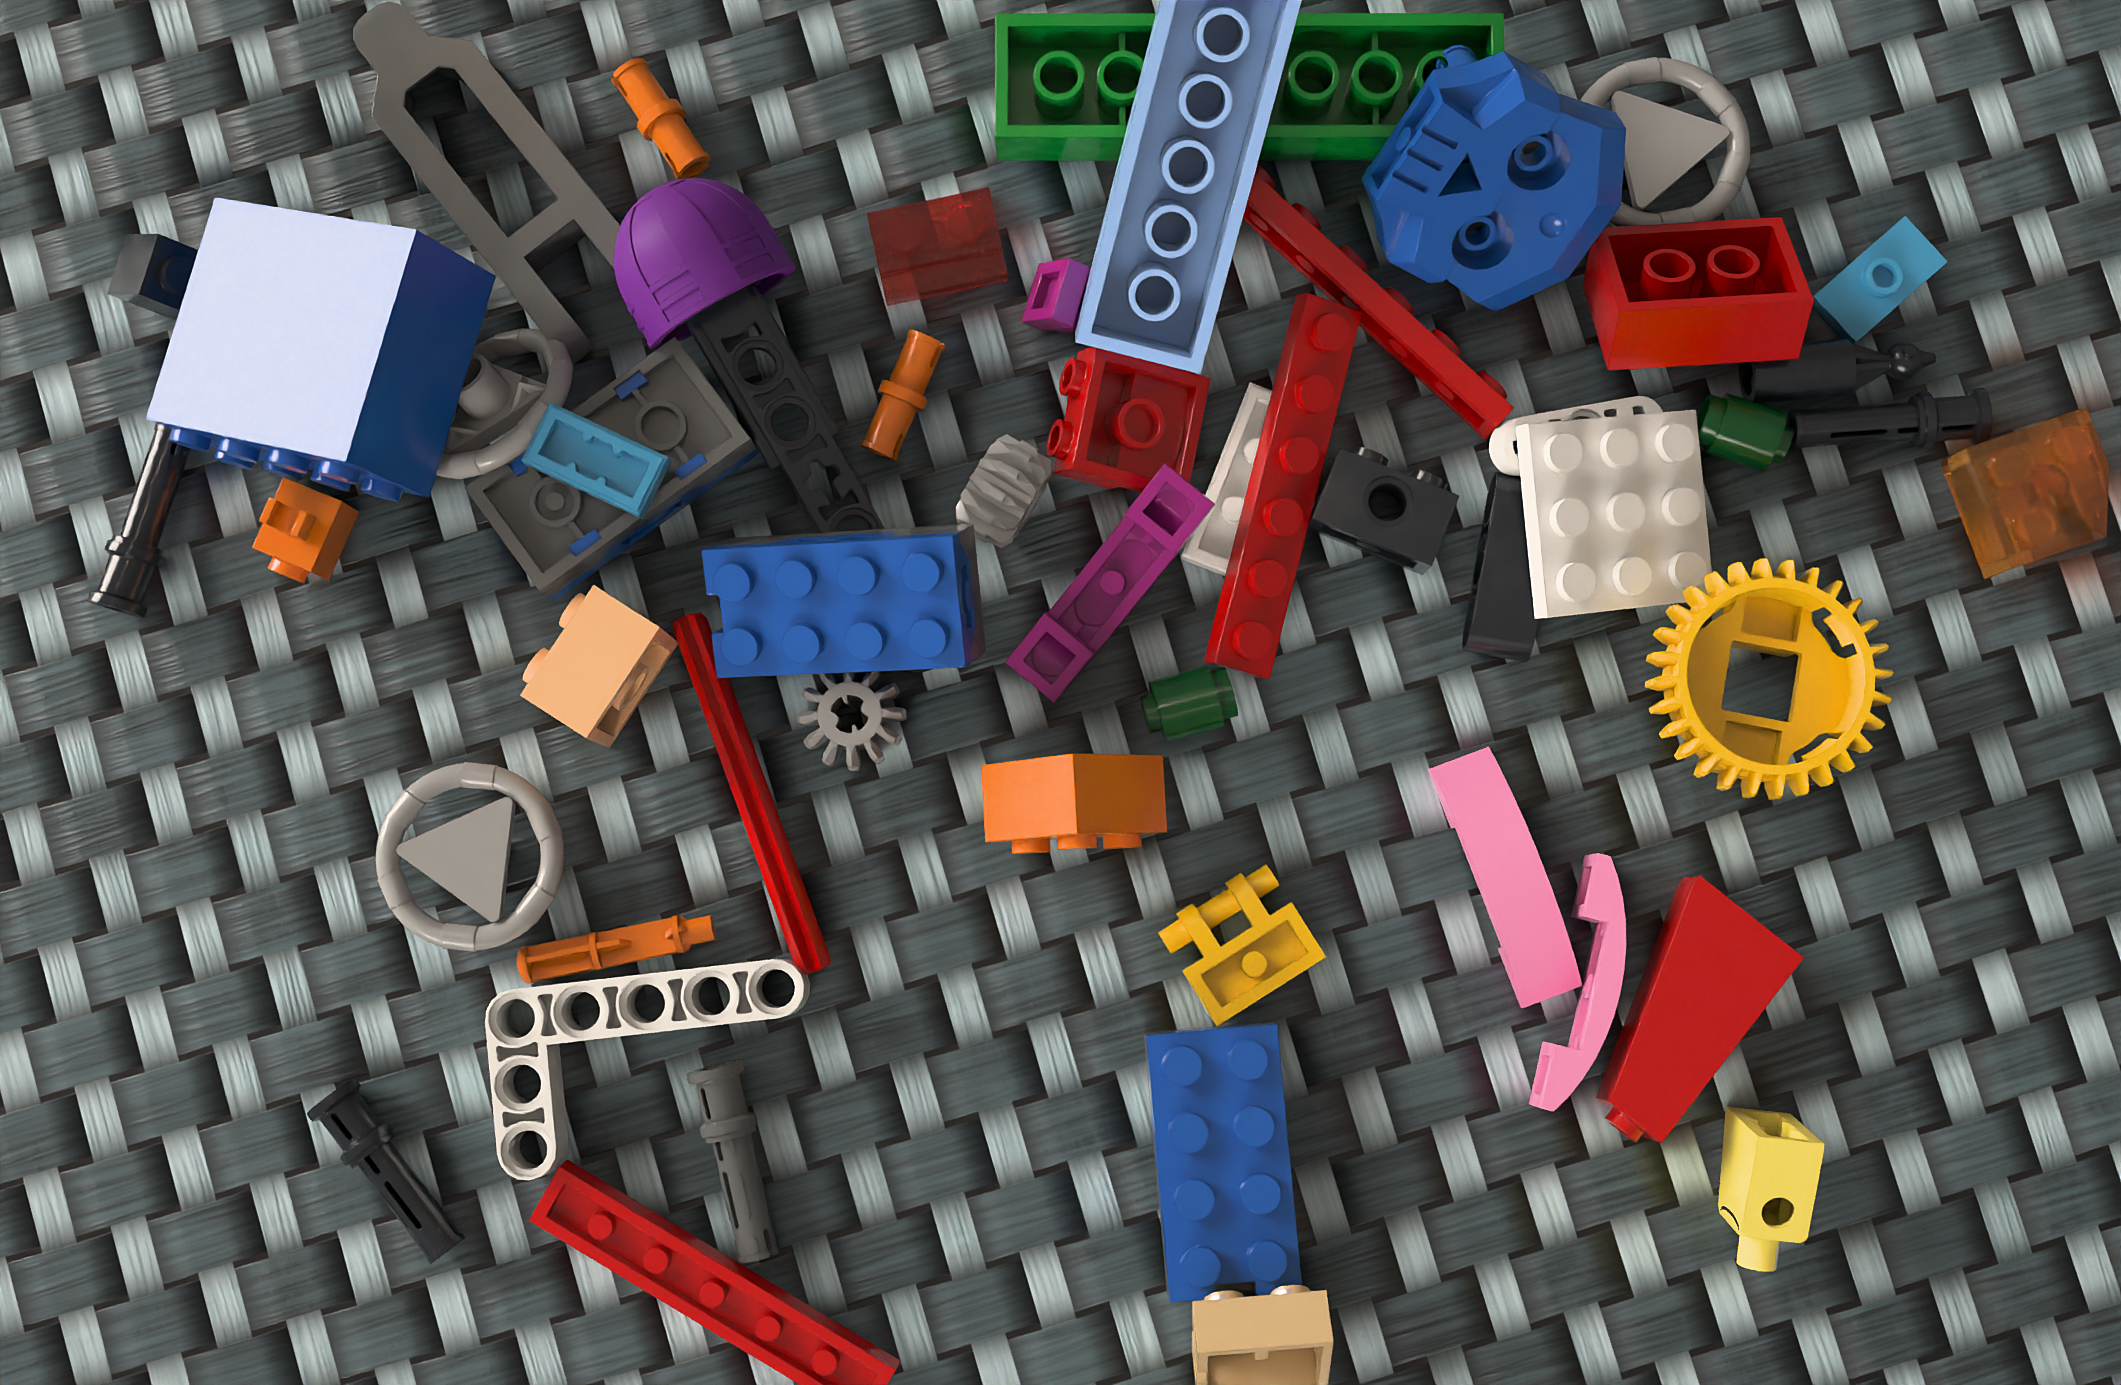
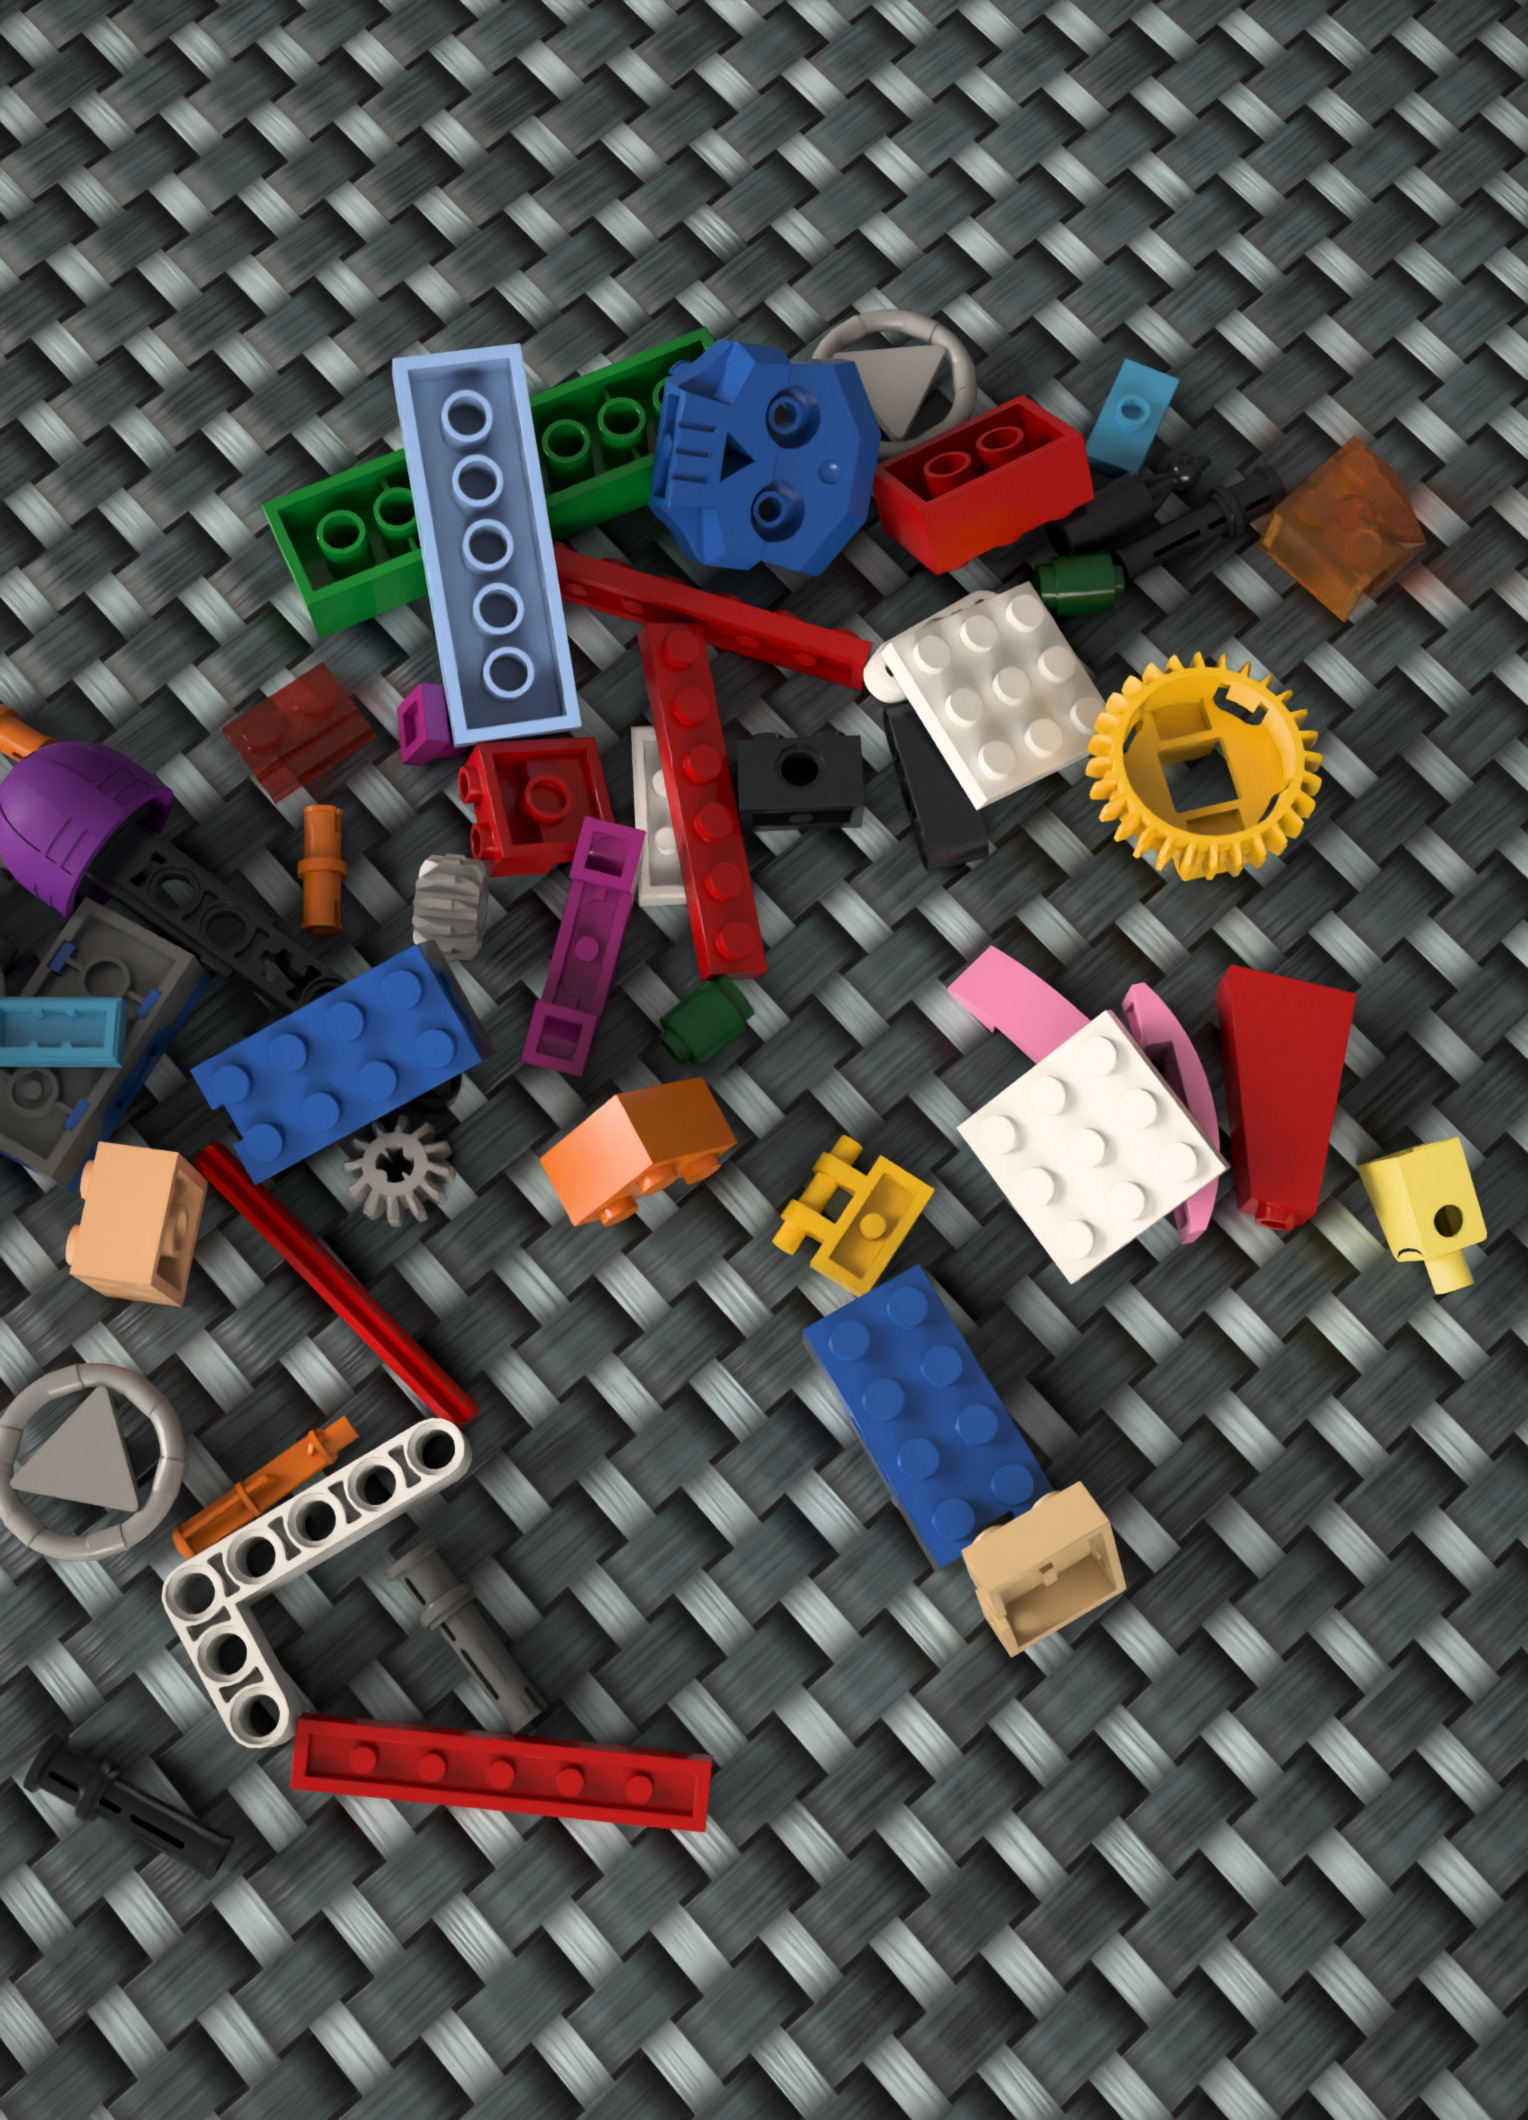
camera: 25 degrees left, 10 degrees down
none -> white plate [957,1010,1231,1284]

